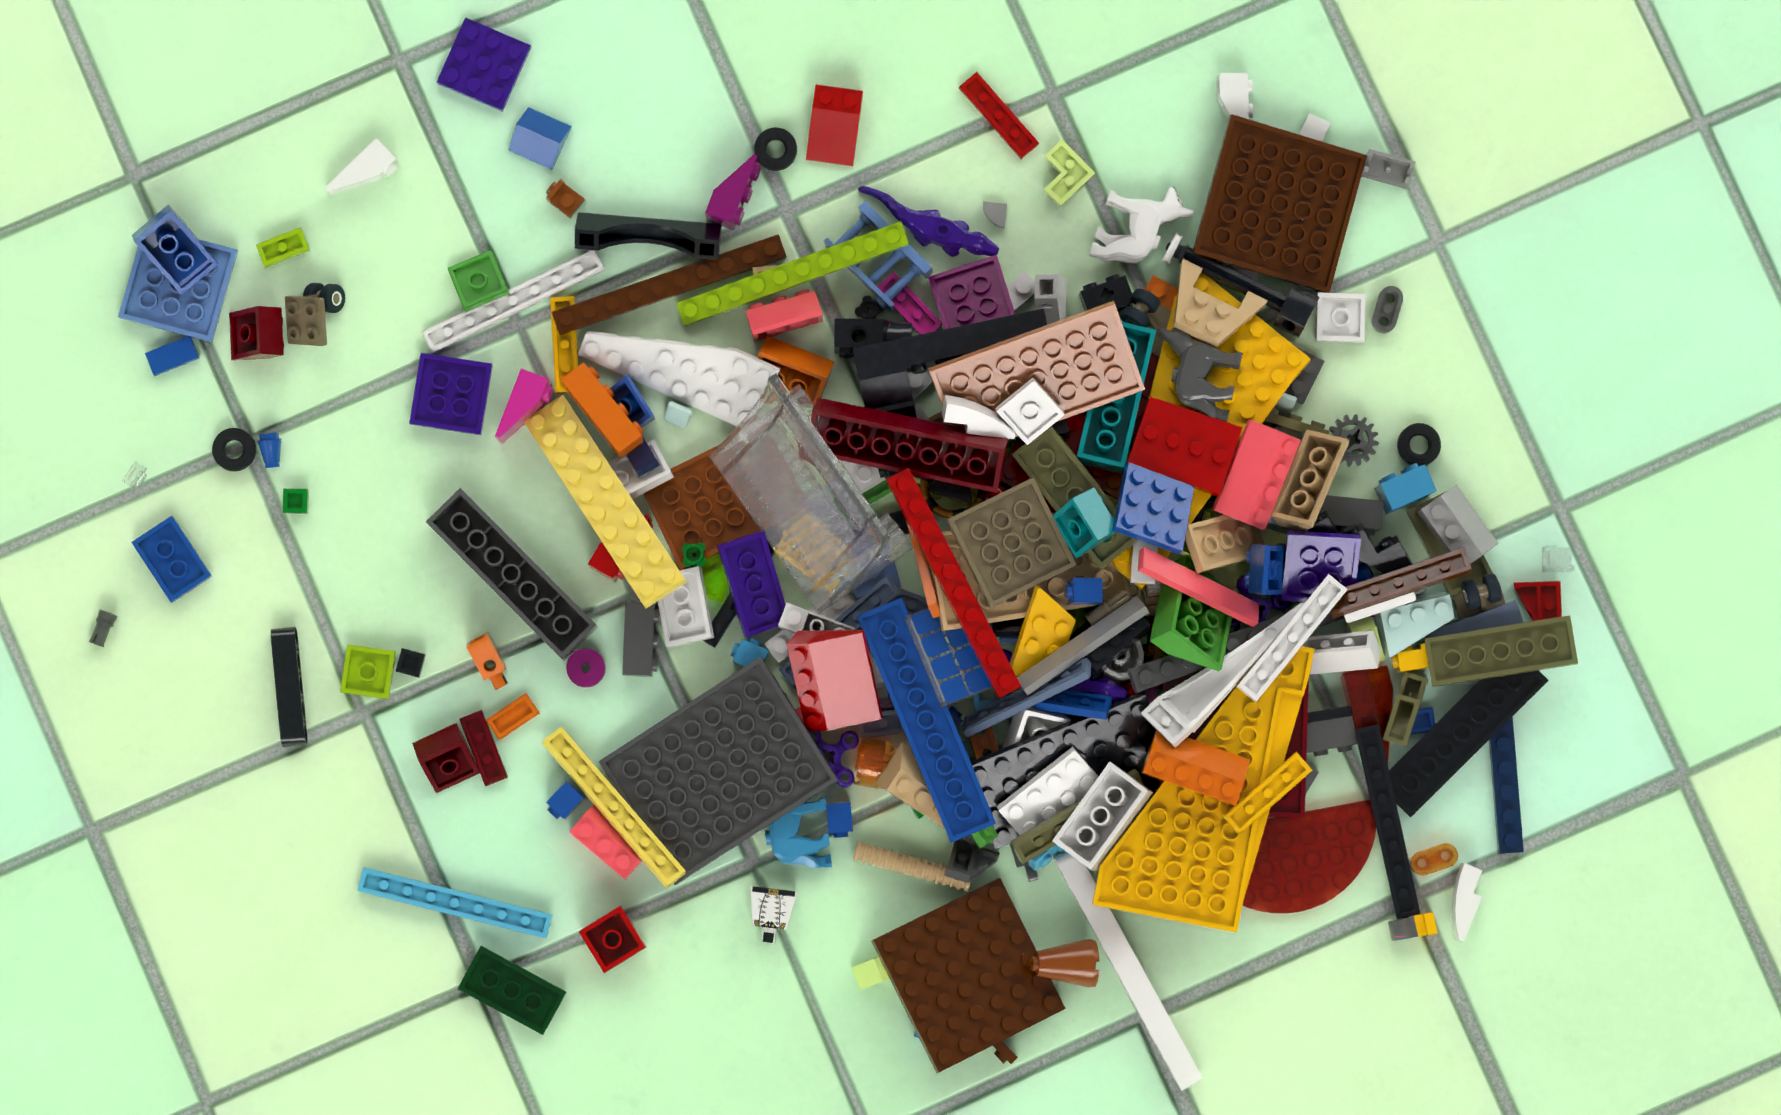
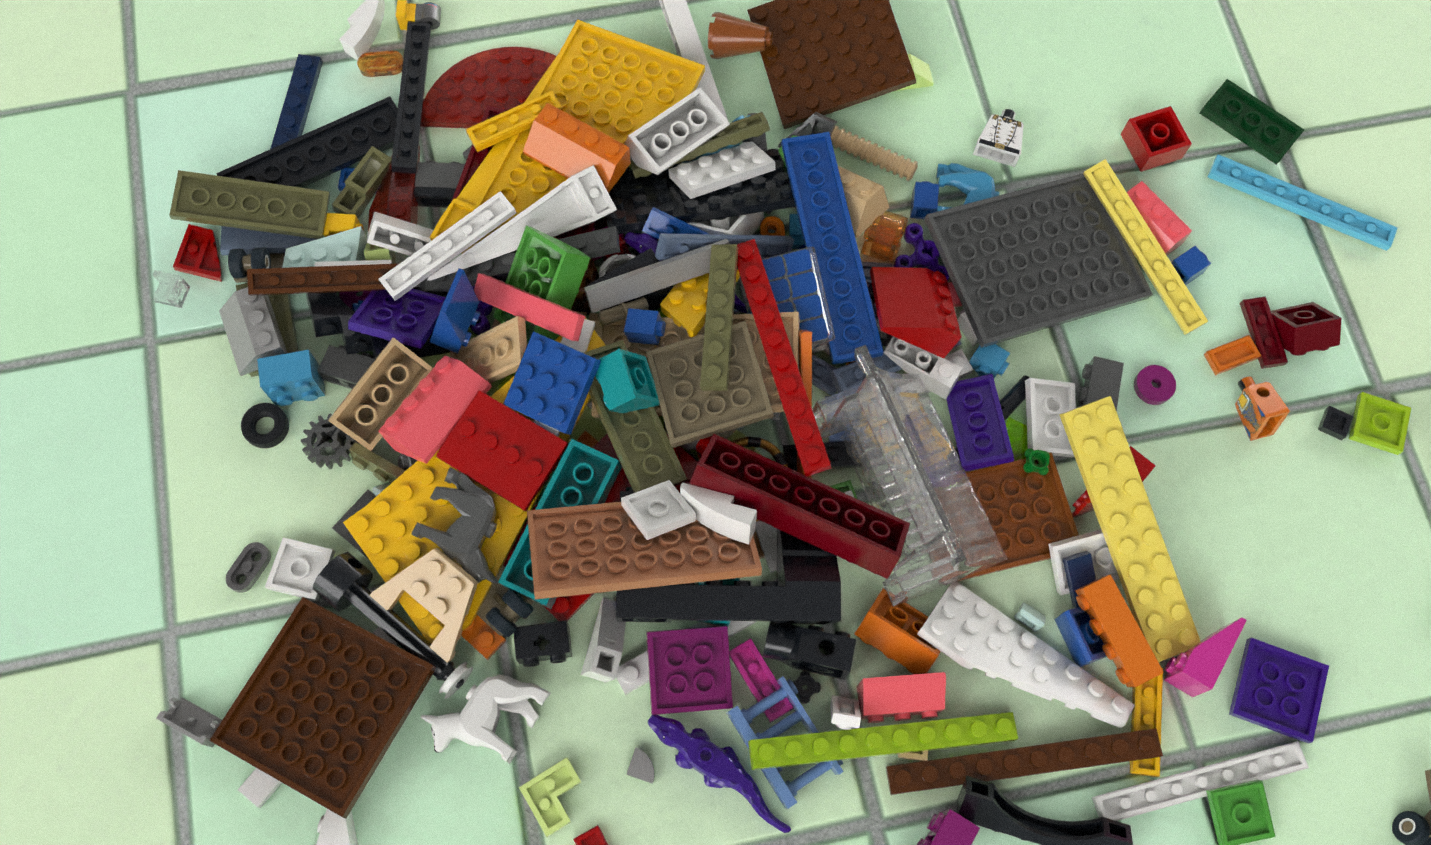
camera: 165 degrees left, 15 degrees down
dark grey brick [426,488,598,660] -> none
none -> olive plate [700,244,738,391]
none -> white plate [830,695,861,730]

